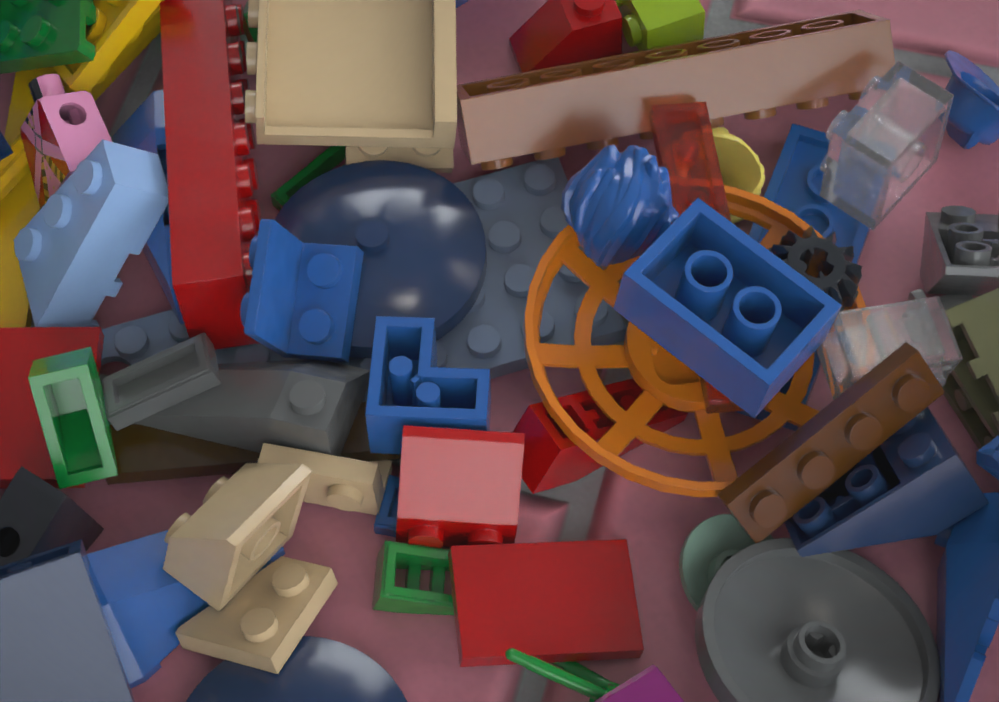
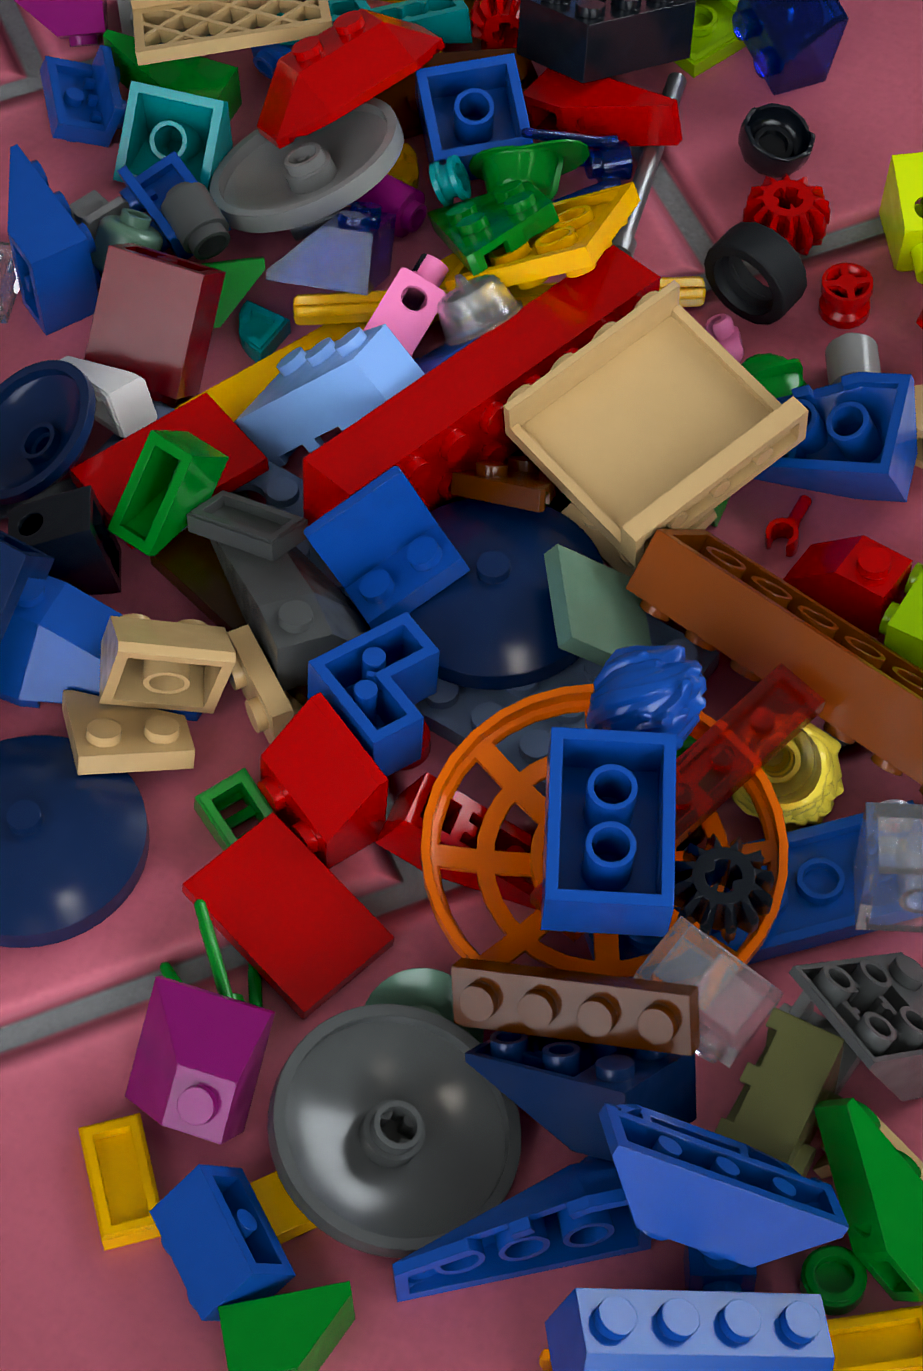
camera: 50 degrees right, 5 degrees down
none -> clear piece [437,273,523,346]
none -> reddish brown wing [451,456,559,512]
none -> sand green tile [544,544,652,667]
none -> red hand [765,495,812,557]

